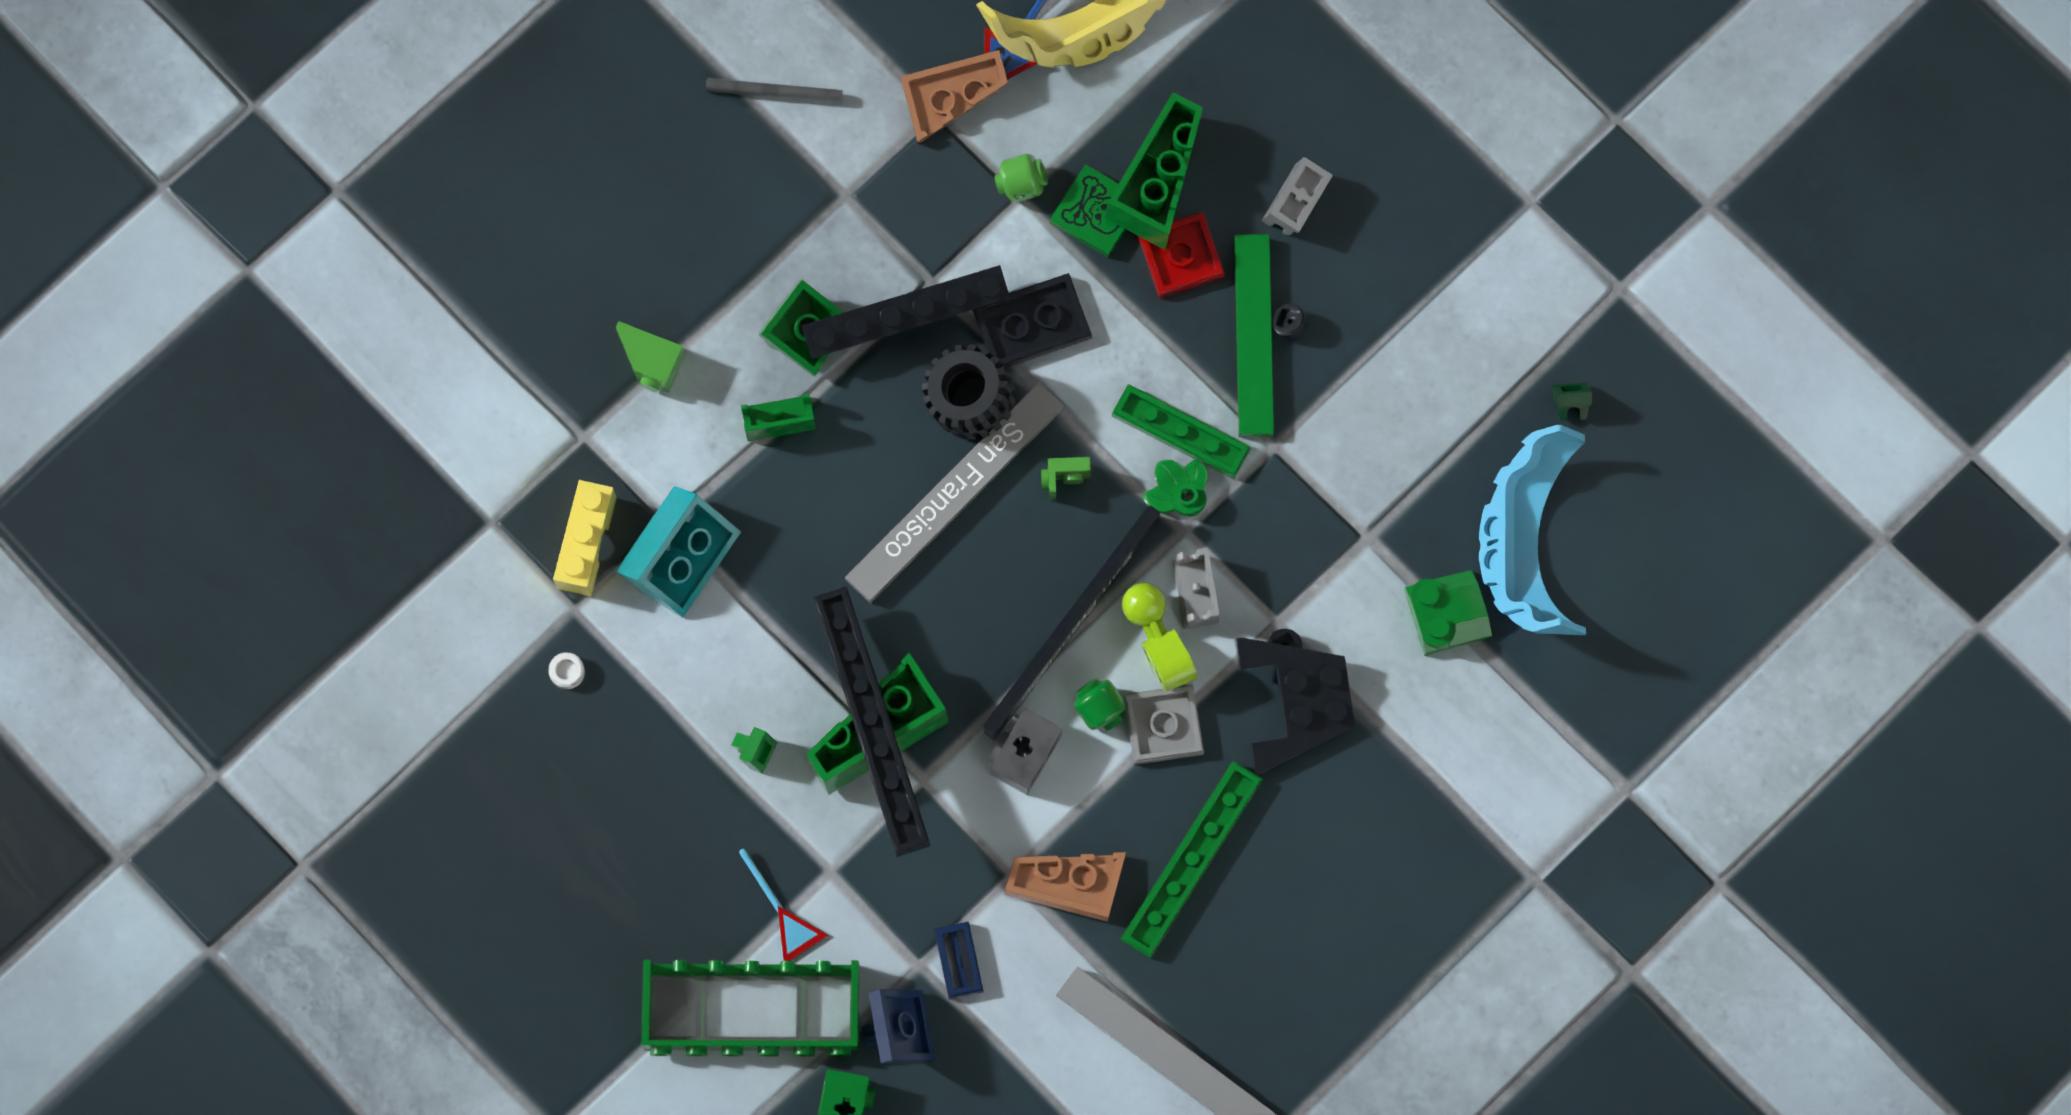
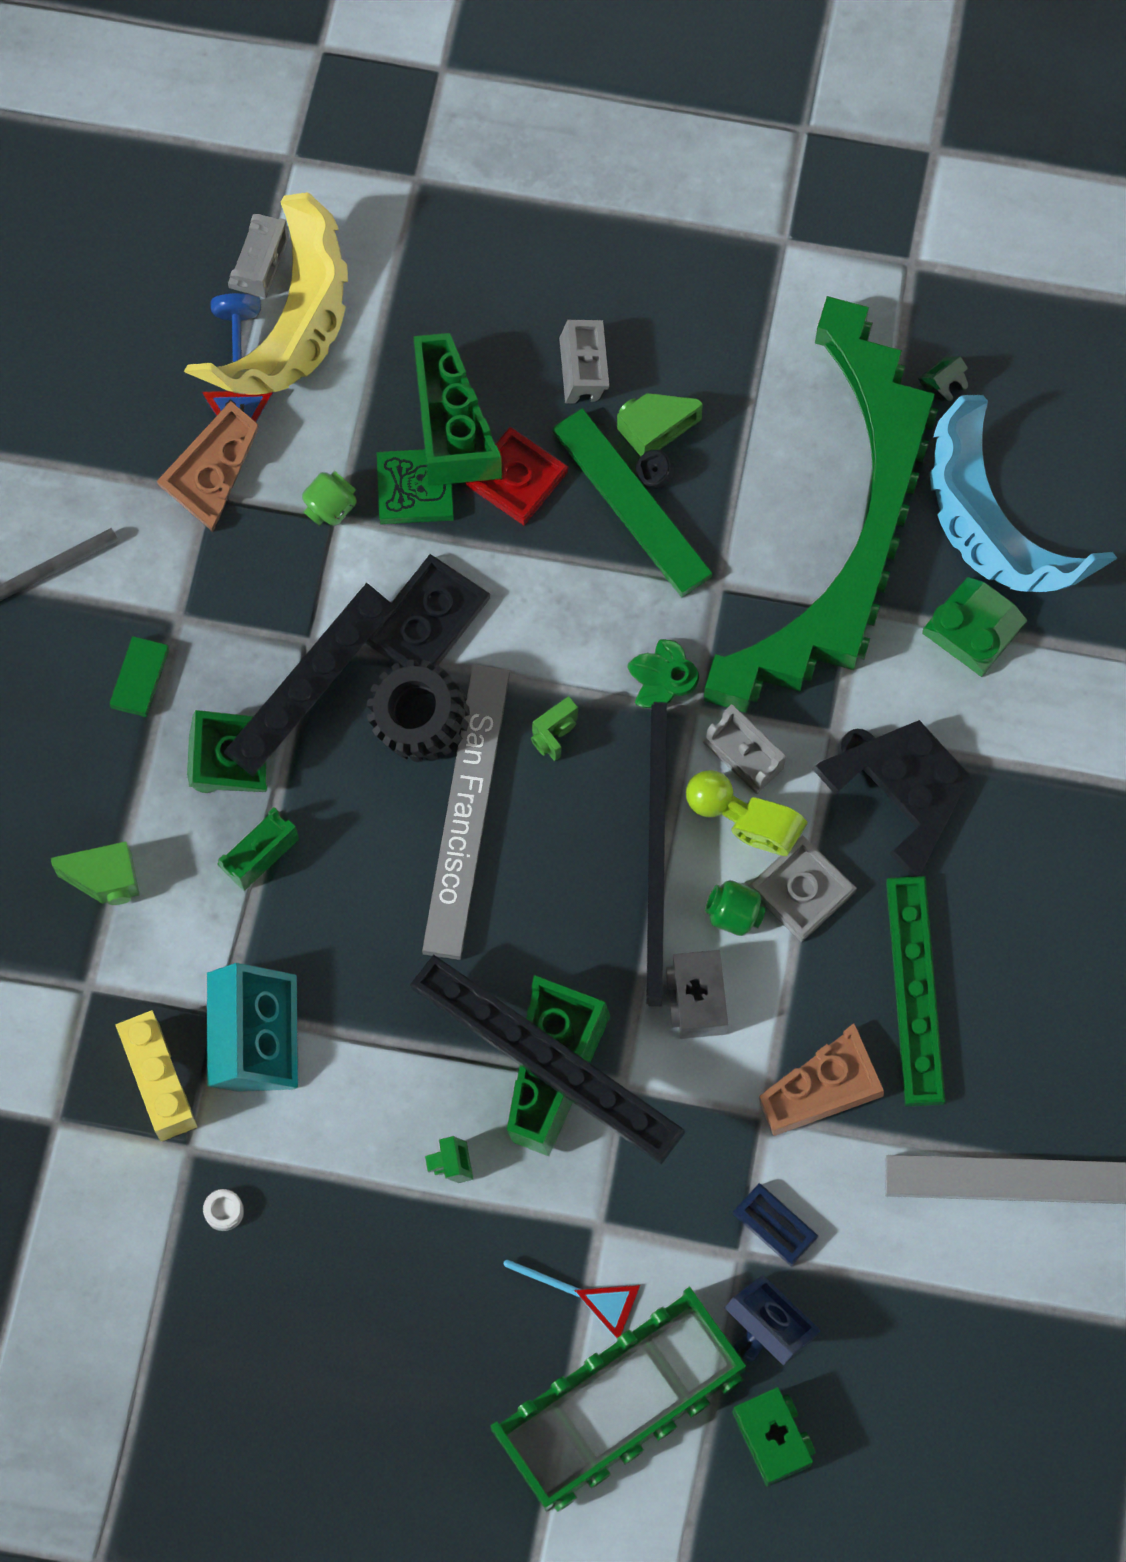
camera: 35 degrees left, 5 degrees down
green tile [1112,384,1251,479] -> none
none -> green tile [109,636,169,717]
none -> bright green slope [617,393,703,457]
none -> green arch [703,296,938,713]

